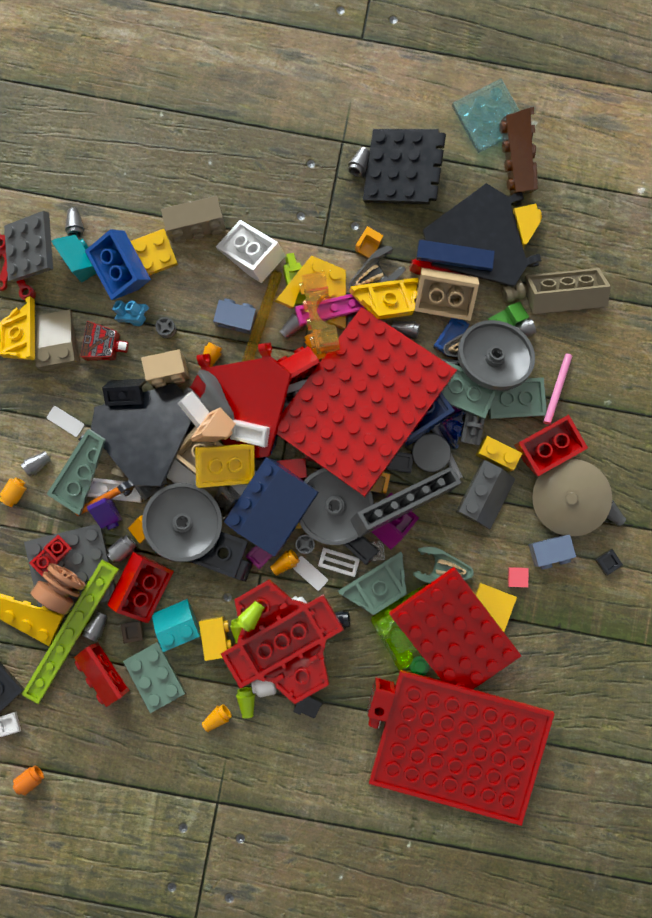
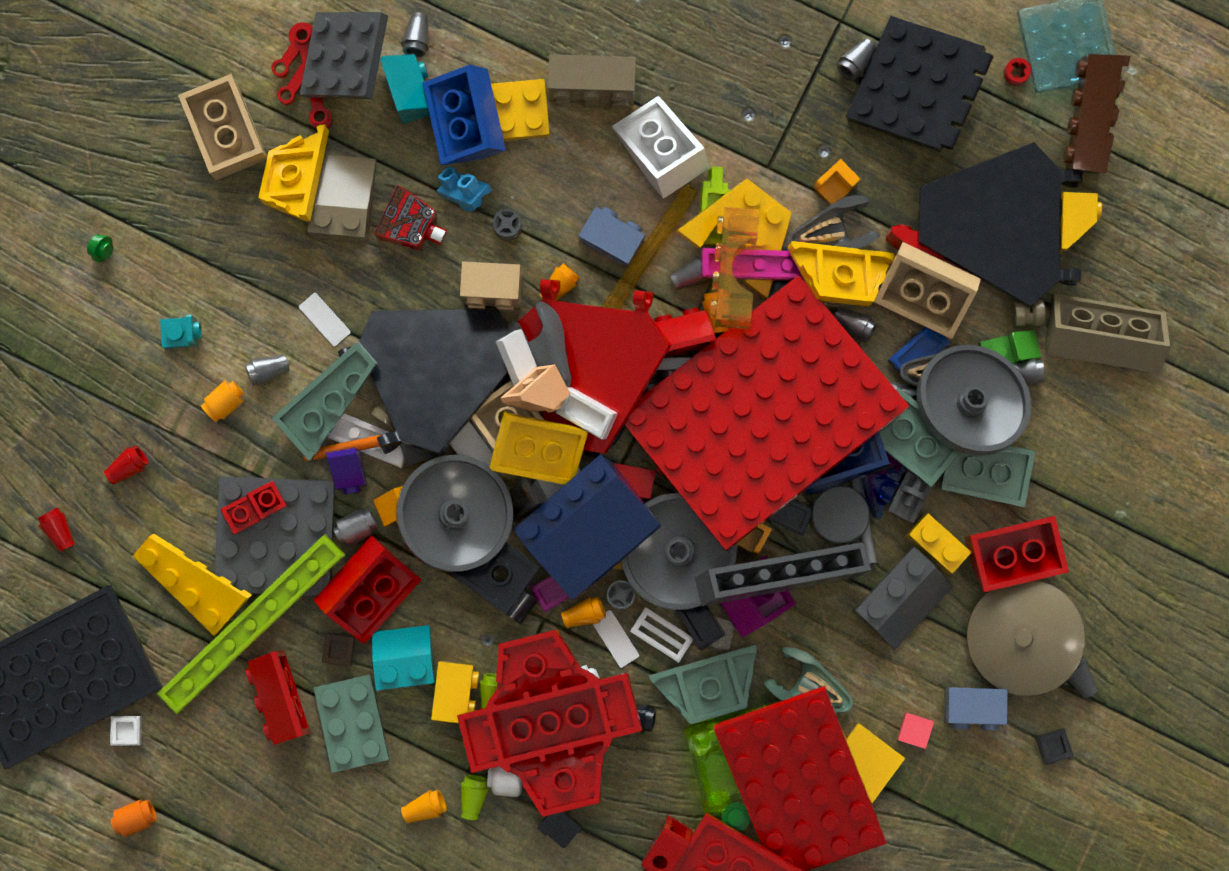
camera: 20 degrees right, 0 degrees up
nougat wheel [31,563,86,615] -> none
flat silver cone [82,611,108,642] -> none
black panel [102,379,146,406] -> none
lime cone [236,601,264,632] -> none
dark blue tile [416,240,495,271] -> none
bright pink bar [543,354,572,425] -> none
none -> red bush [1004,58,1031,86]

